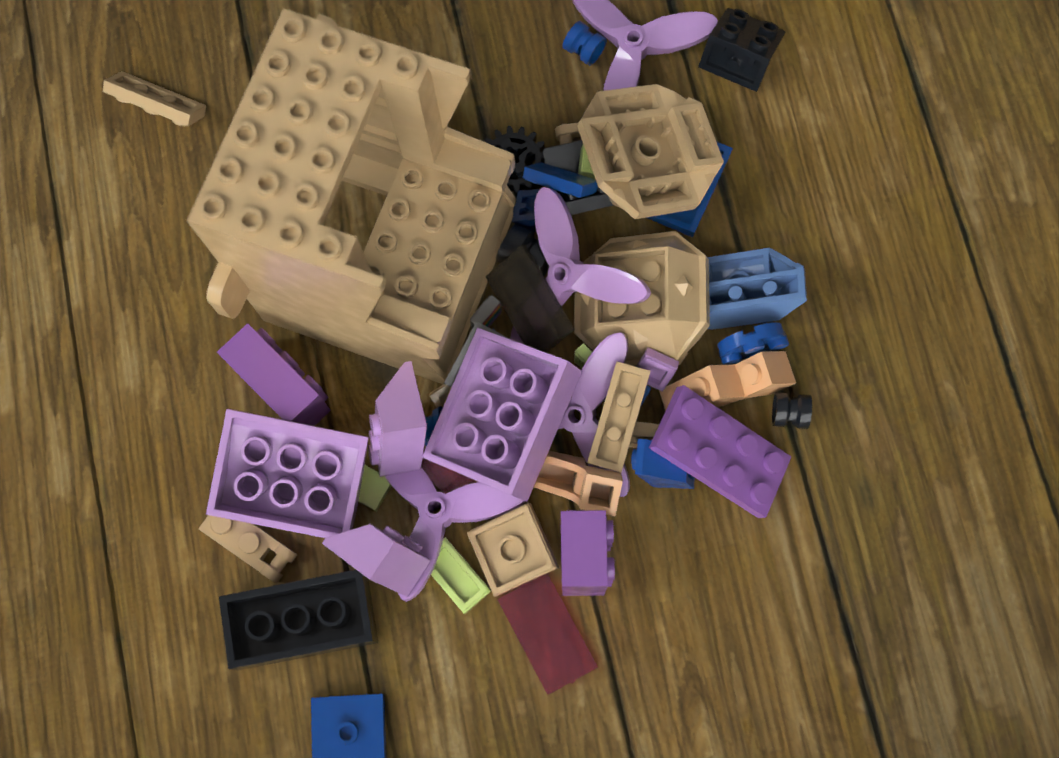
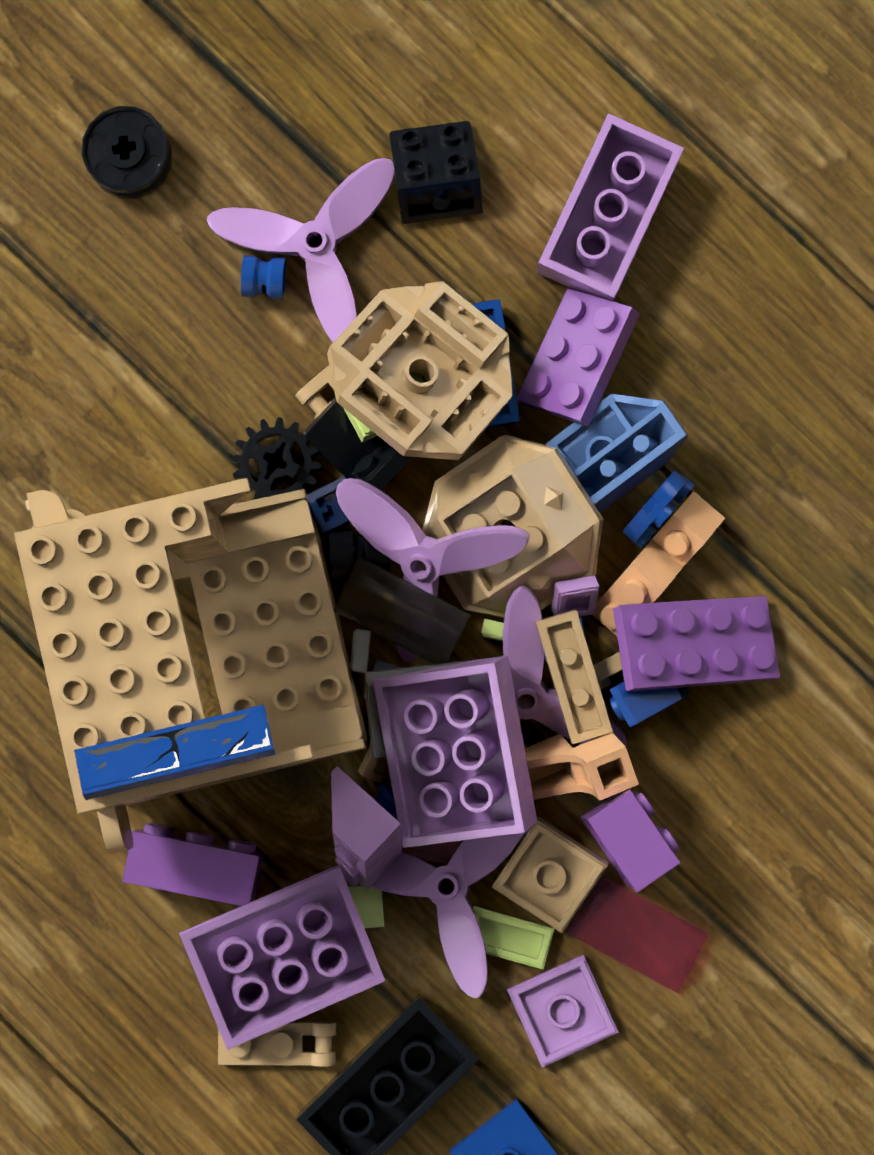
camera: 40 degrees left, 10 degrees up
lavender slope [322,524,431,597] -> none
blue tile [523,162,598,198] -> none
black wheel [772,392,812,429] -> none
none -> blue tile [74,705,276,800]
none -> lavender tile [507,954,619,1067]
none -> medium lavender plate [516,288,640,427]
none -> lavender brick [536,113,684,301]

